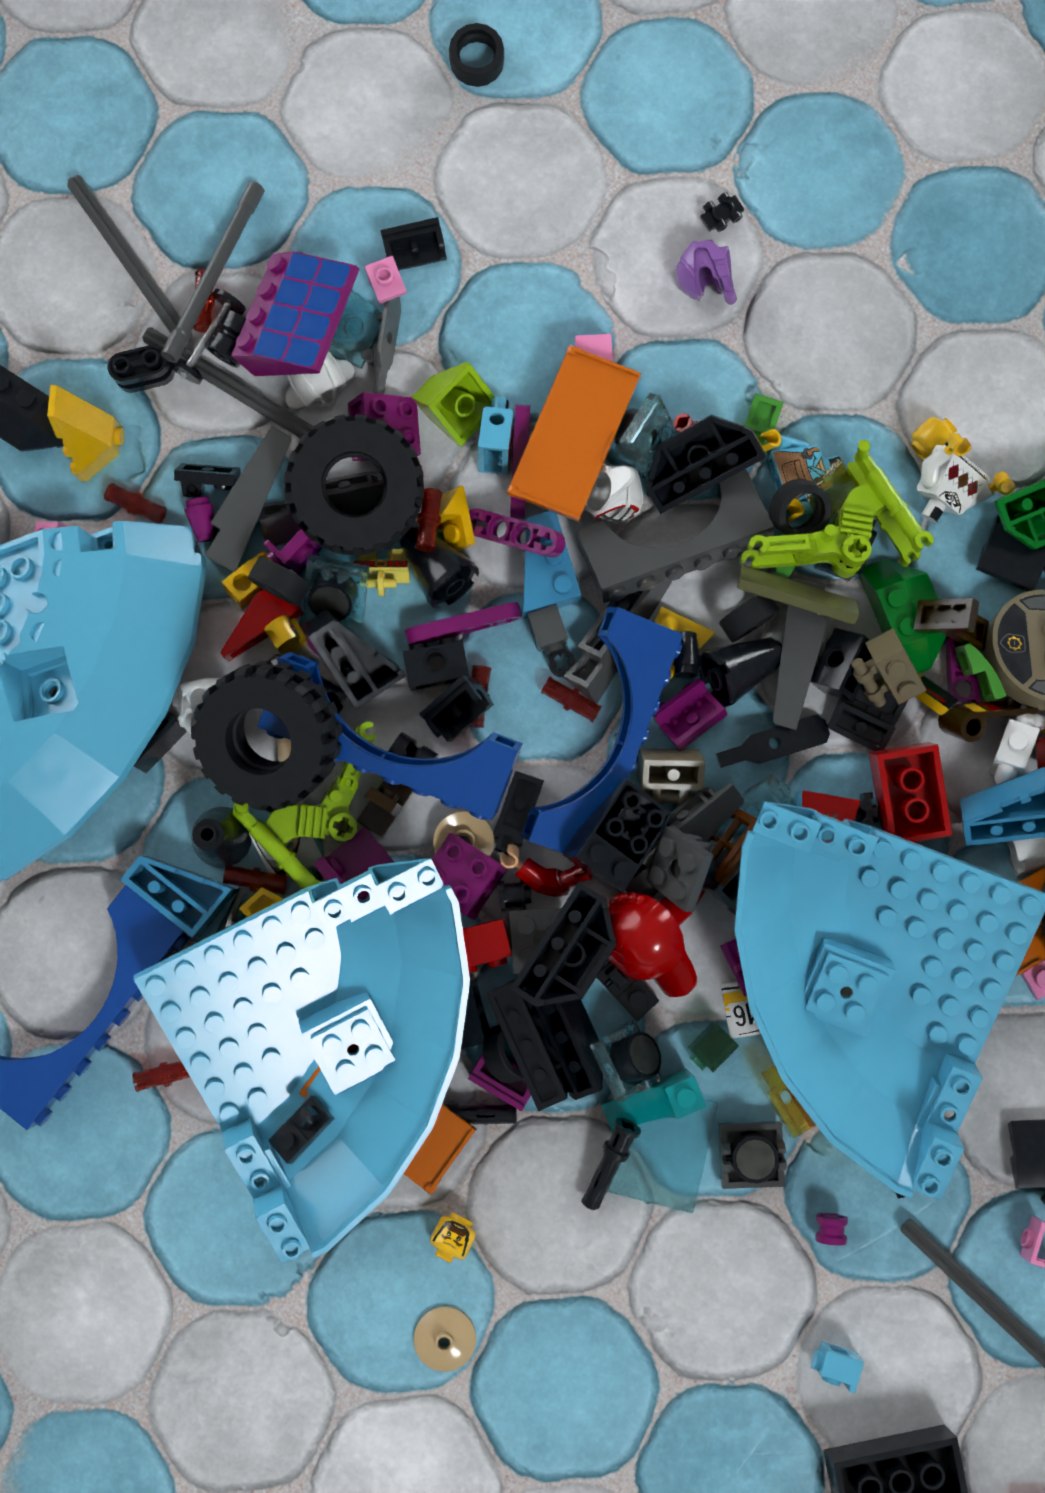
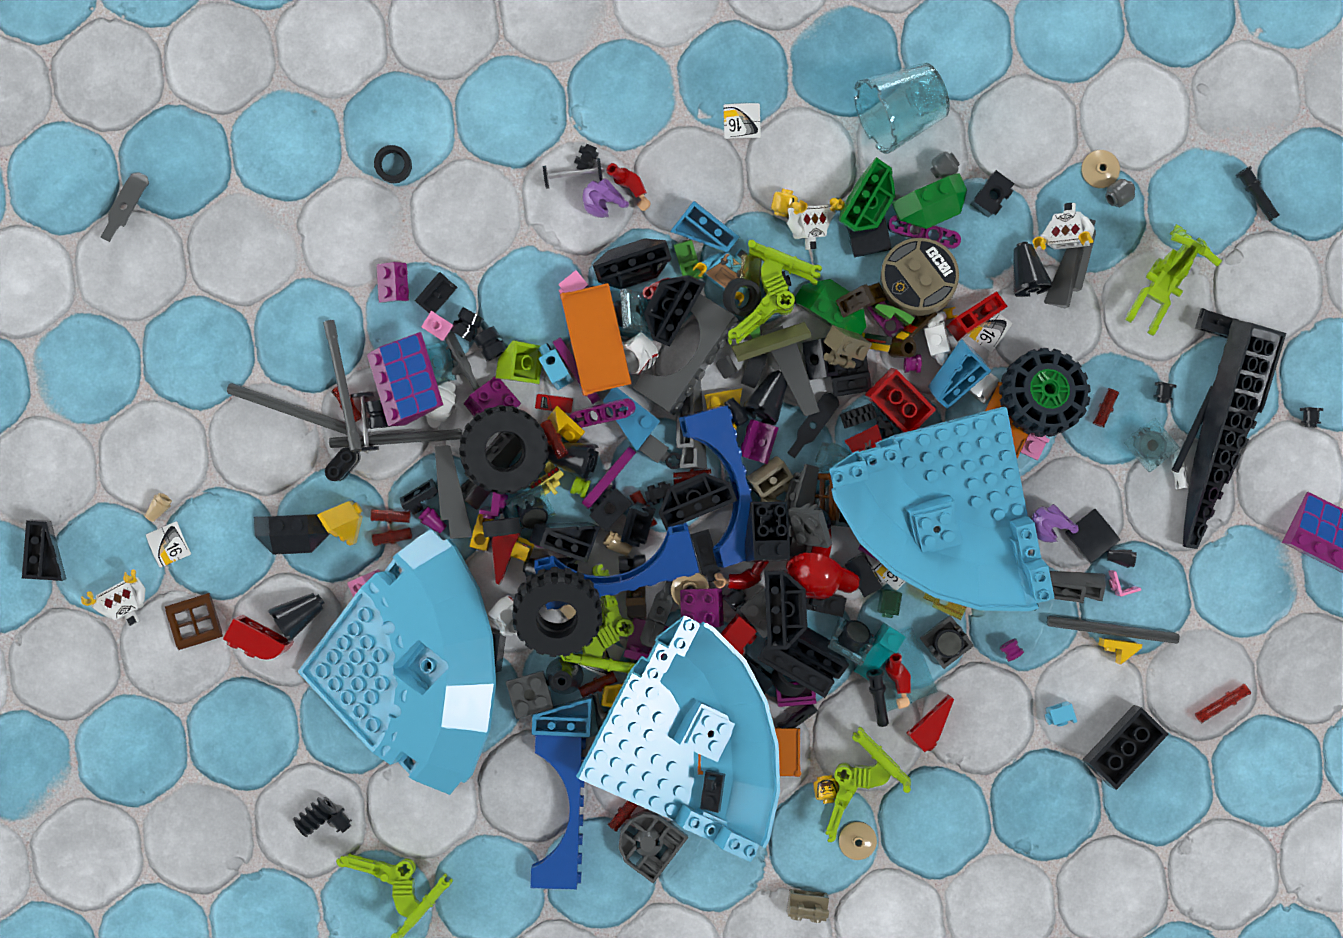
camera: 30 degrees left, 5 degrees up
none -> clear red pin [371,508,411,524]
none -> magenta bracket [376,262,409,303]
none -> black wheel [450,307,484,342]
none -> black wheel [473,326,507,362]
none -> dark grey piece [506,671,554,719]
none -> red sticker [535,394,573,413]
none -> flat silver axle [541,158,605,189]
none -> lime wheel [570,477,591,498]
none -> black wedge [592,238,672,290]
none -> tan cone [603,531,632,556]
none -> red arm [606,163,651,211]
none -> dark grey connector [618,810,688,884]
none -> dark grey piece [640,581,674,648]
none -> black piece [645,481,671,505]
none -> black wedge [659,472,738,531]
none -> dark azure wedge [670,201,740,252]
none -> dark grey slope [716,355,738,379]
none -> sticker [724,103,761,139]
none -> dark tan brick [787,889,829,923]
none -> lime piece [825,727,911,842]
none -> black tyre [839,403,877,429]
none -> black hinge [845,552,883,598]
none -> red arm [885,653,911,709]
none -> magenta wheel [904,354,922,373]
none -> red slope [906,694,954,752]
none -> medium lavender helmet [1031,504,1078,543]
none -> dark grey wedge [1049,571,1106,603]
none -> yellow slope [1098,637,1142,665]

